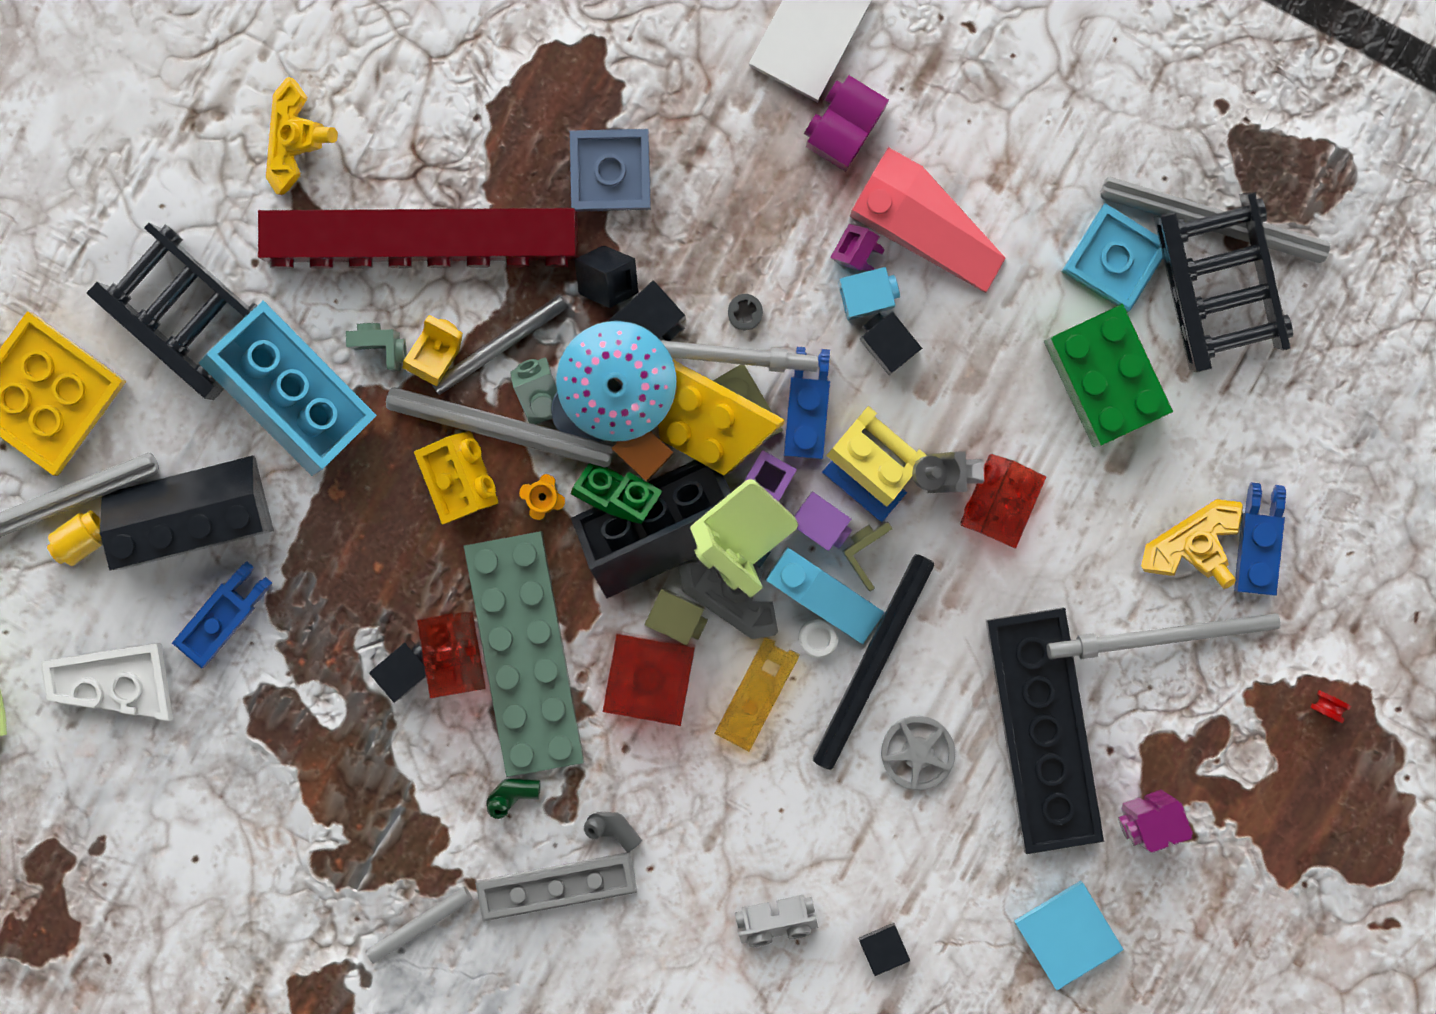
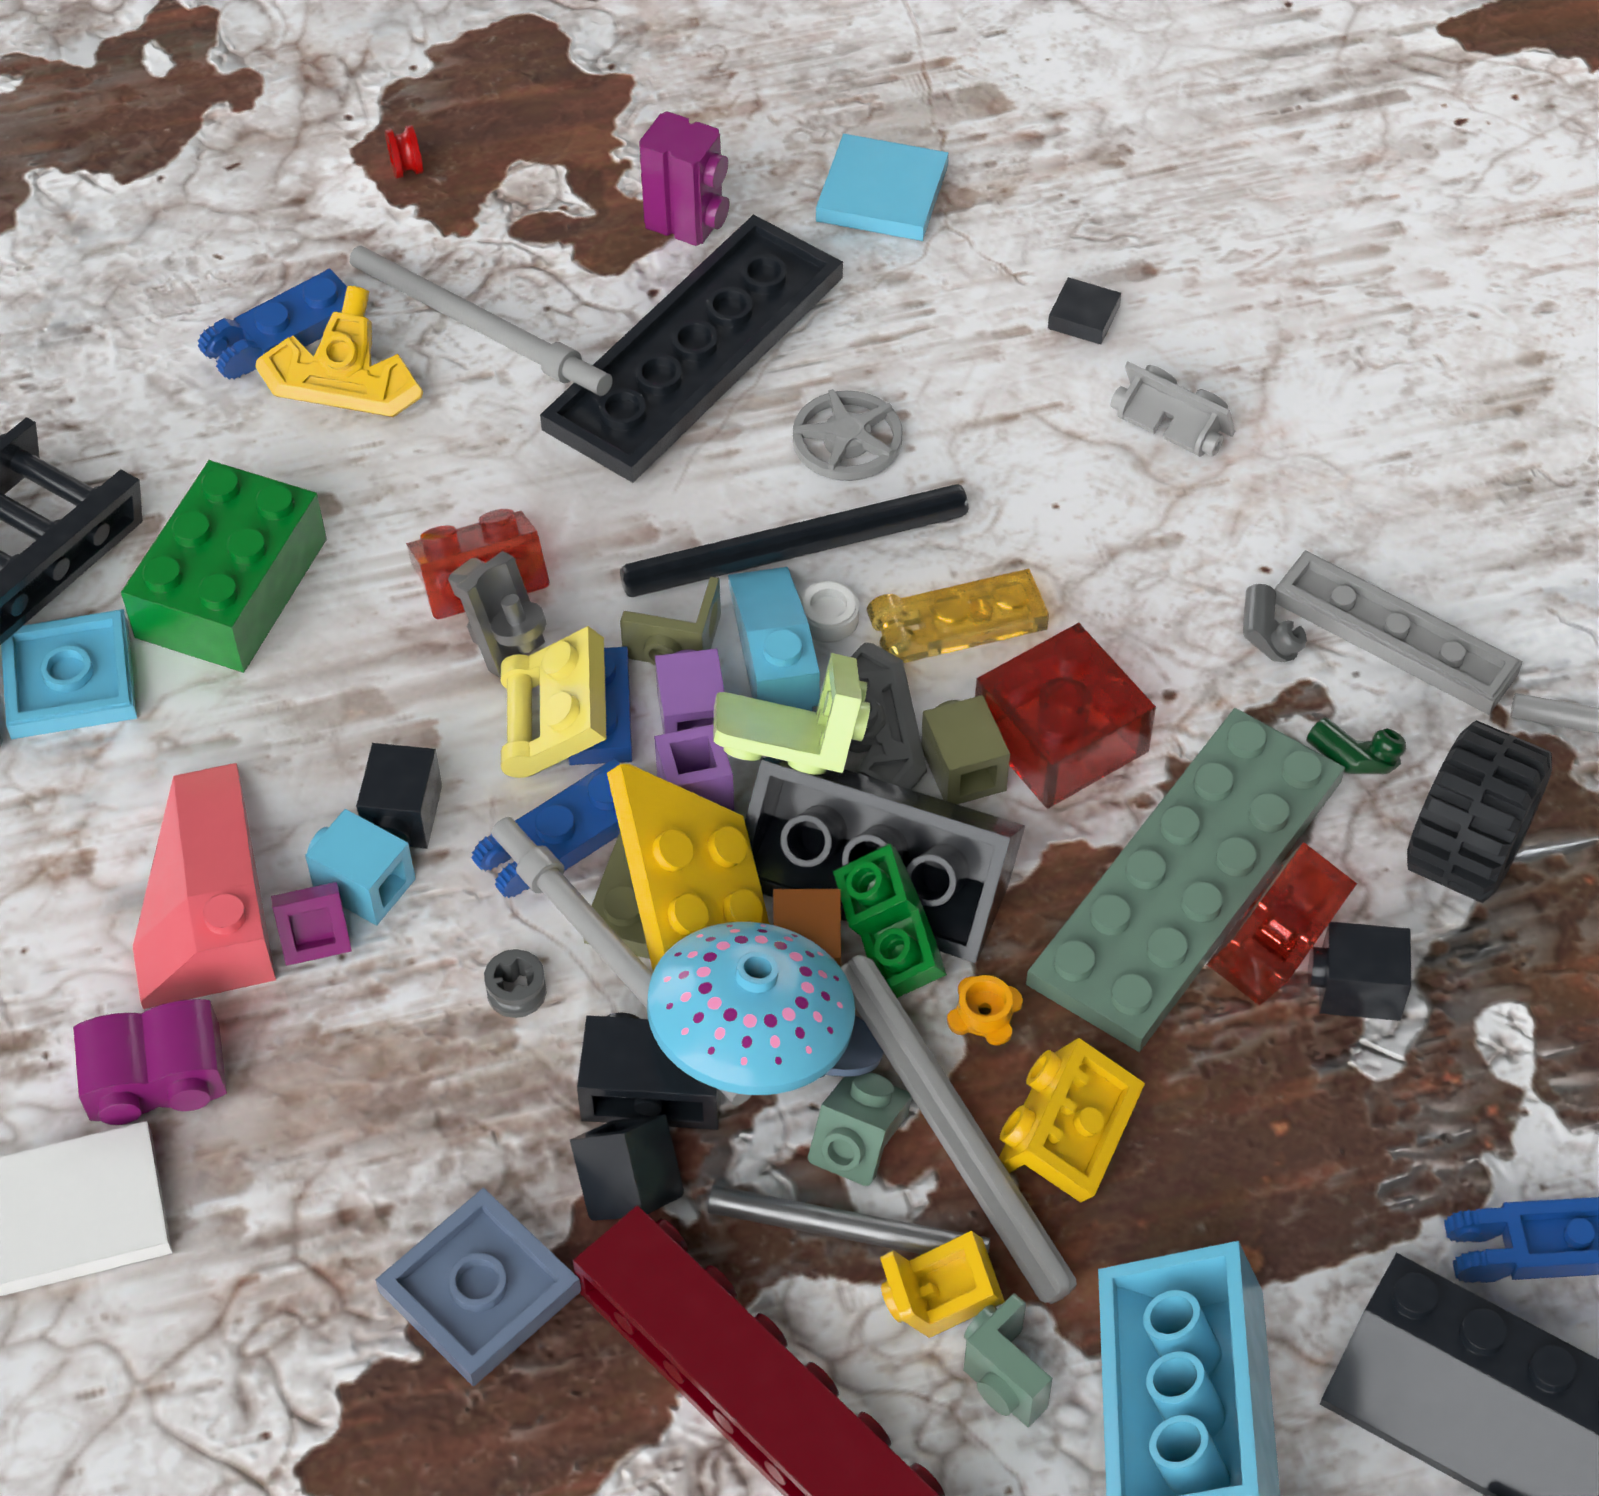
camera: 135 degrees left, 35 degrees down
none -> black tyre [1407,720,1552,903]

